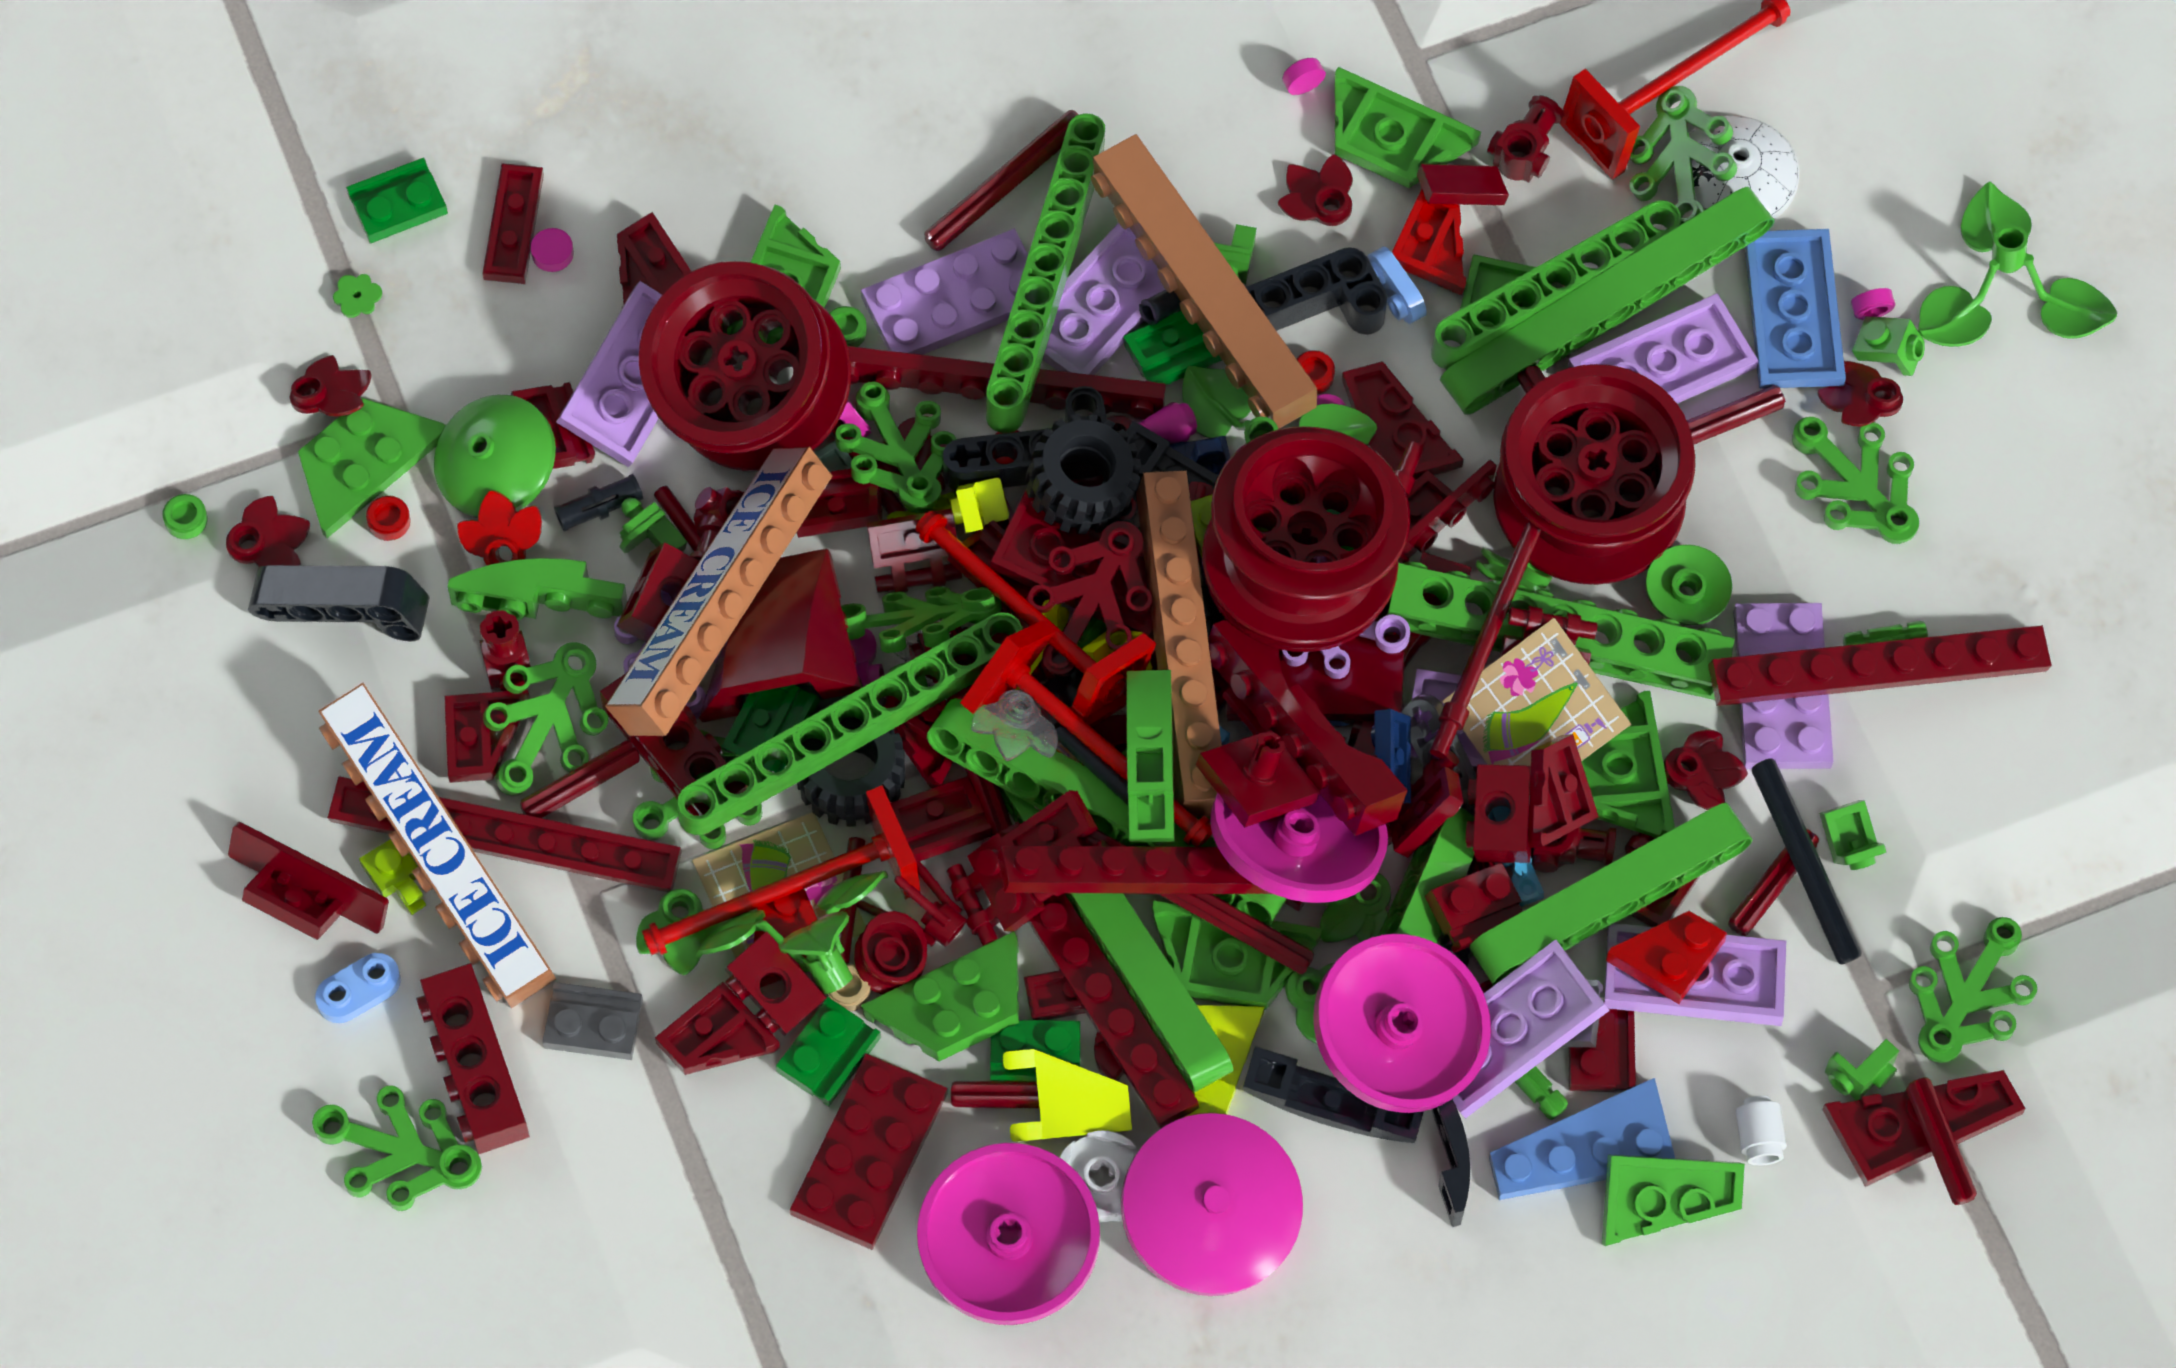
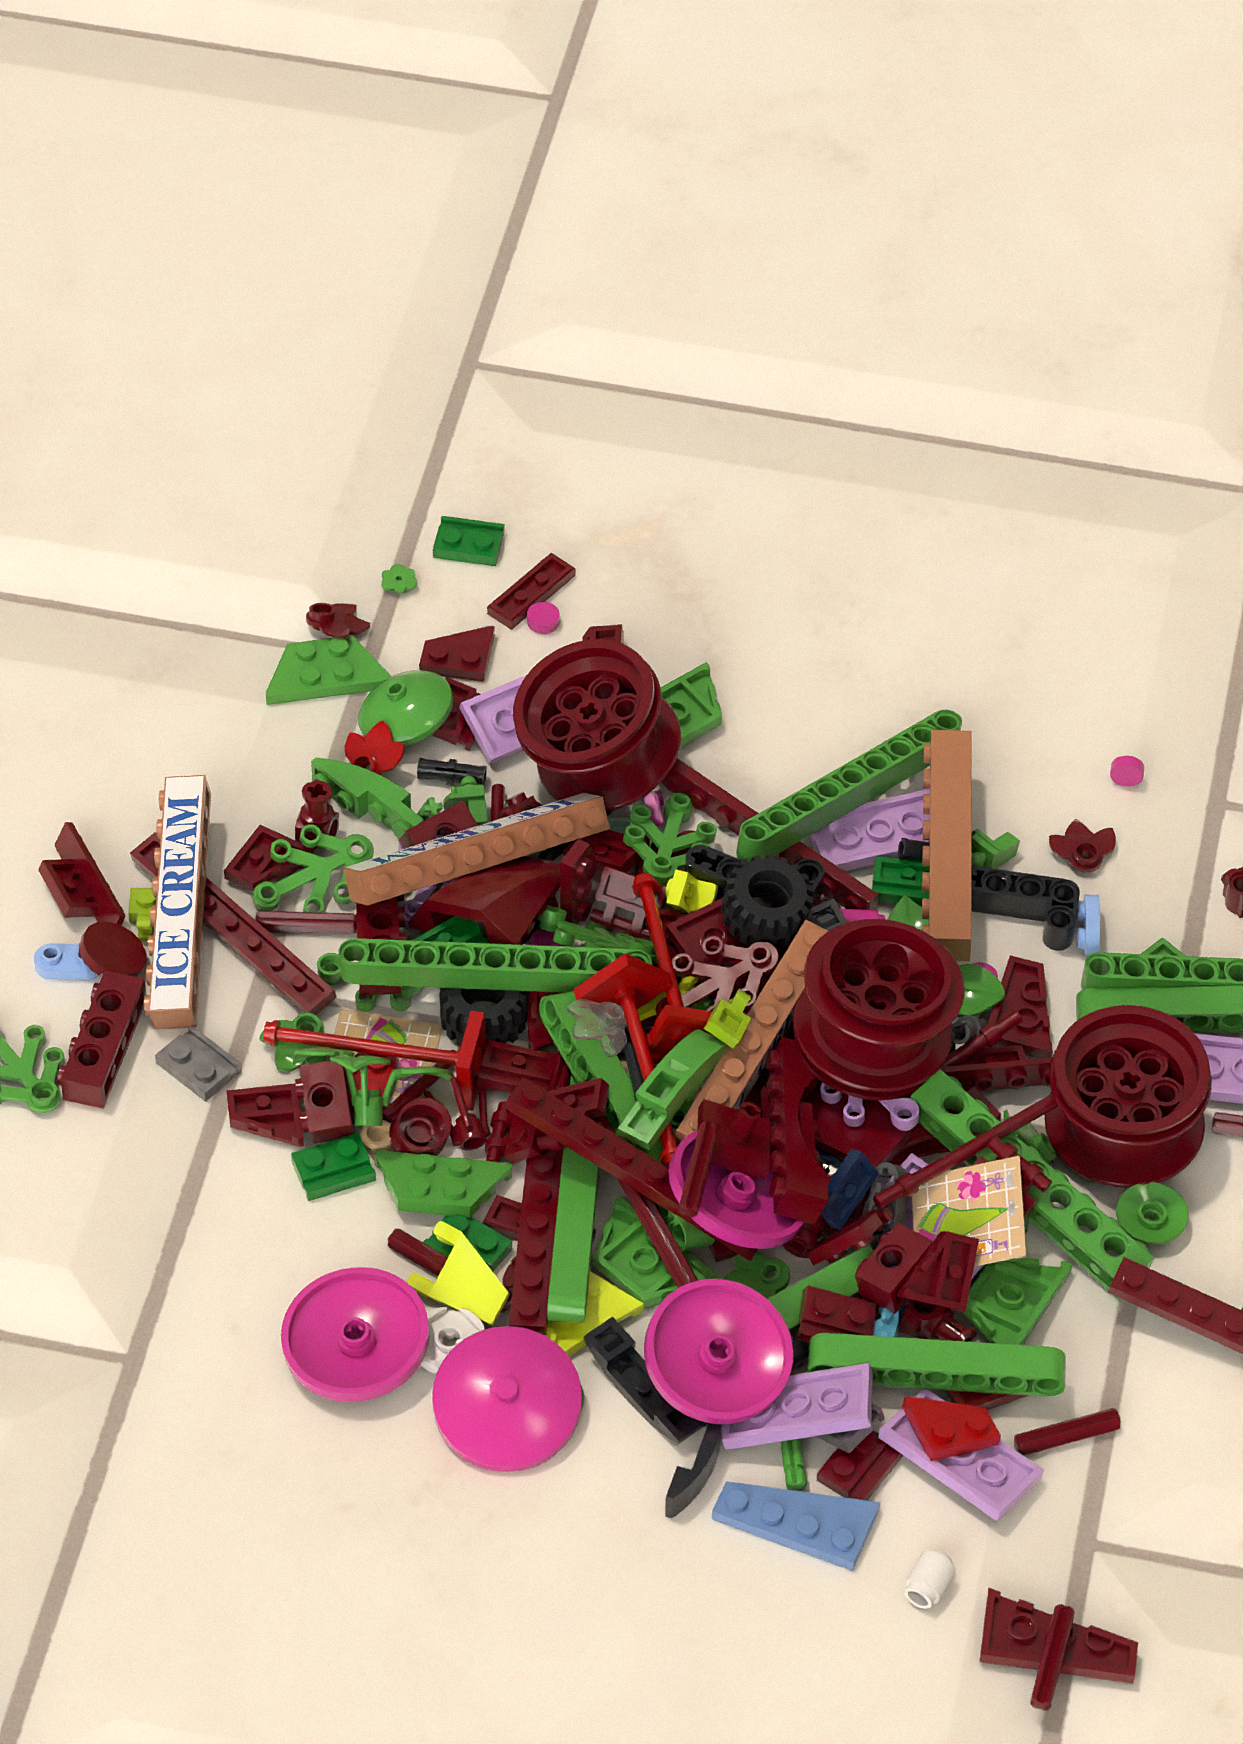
camera: 35 degrees right, 15 degrees down
bright green tile [163,494,208,539] -> none
dark red plate [226,496,310,567] -> none
black beam [248,565,430,642] -> none
red tile [366,496,411,541] -> none
dark red plate [790,1054,948,1250] -> none
bright green tile [829,306,867,347] -> none
lavender plate [861,228,1028,355] -> none
dark red axle [924,110,1078,251] -> none
red tile [1296,350,1335,395] -> none
bright green wing [1335,67,1481,188] -> none
red wing [1392,188,1466,295] -> none
dark red tile [1417,164,1509,205] -> none
bright green wing [1602,1154,1745,1246] -> none
dark red plate [1663,730,1748,810] -> none
lavender plate [1733,603,1834,769] -> none
black axle [1752,758,1862,965] -> none
bright green bracket [1819,800,1886,870] -> none
bright green bracket [1825,1039,1900,1100] -> none
bright green plant [1909,917,2037,1063] -> none
none -> dark red tile [79,922,146,977]
none -> bright green axle [417,797,443,821]
none -> dark red wing [419,626,495,682]
none -> dark red wing [560,839,602,925]
none -> dark red axle [678,1121,719,1217]
none -> lime plate [704,989,751,1048]

